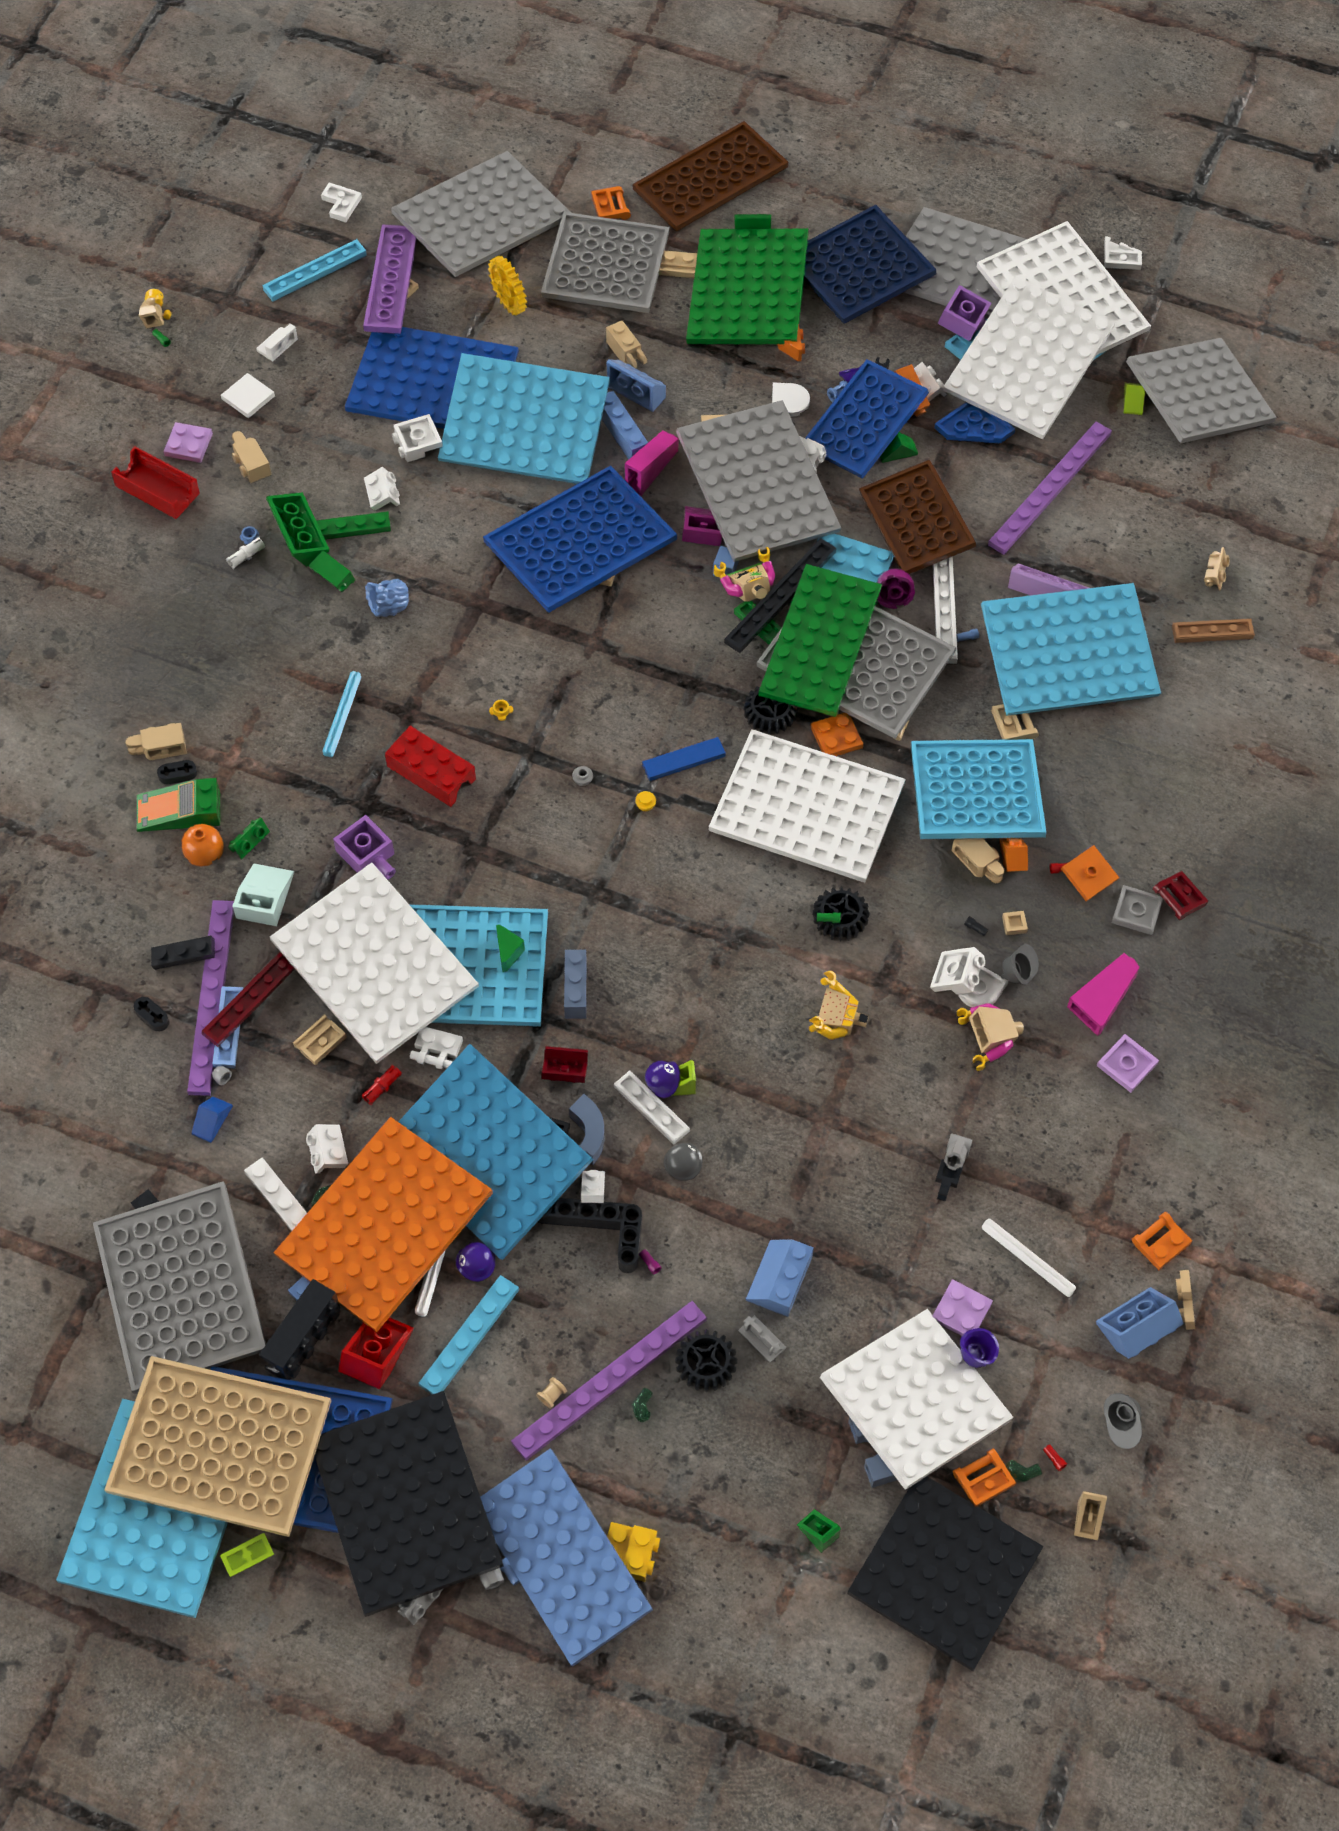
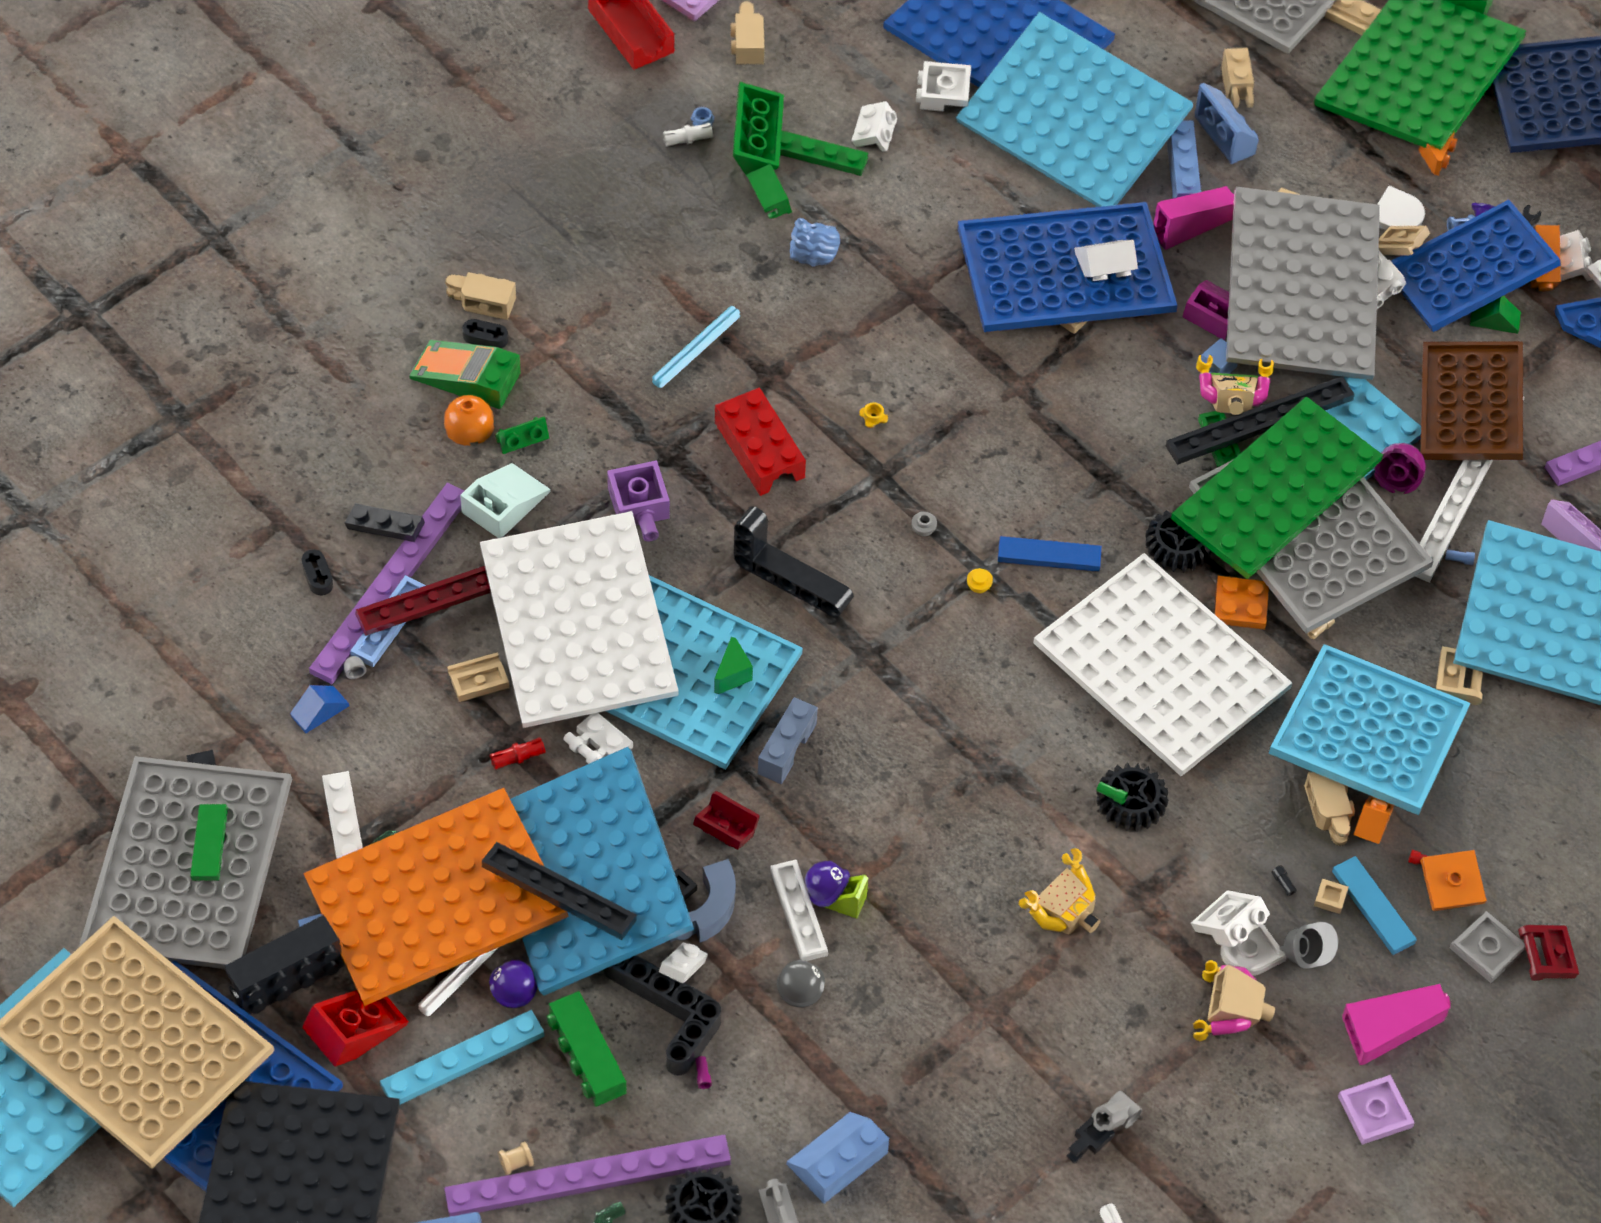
camera: 25 degrees right, 5 degrees down
lime hinge [220,1533,274,1577] -> none
white bracket [306,1124,348,1173] -> none
none -> green tile [190,804,228,881]
none -> black plate [482,842,637,940]
none -> green brick [546,991,627,1107]
none -> black beam [733,506,854,617]
none -> white slope [1074,240,1138,281]
none -> dark azure tile [1332,856,1417,955]
none -> tan plate [1378,226,1430,255]

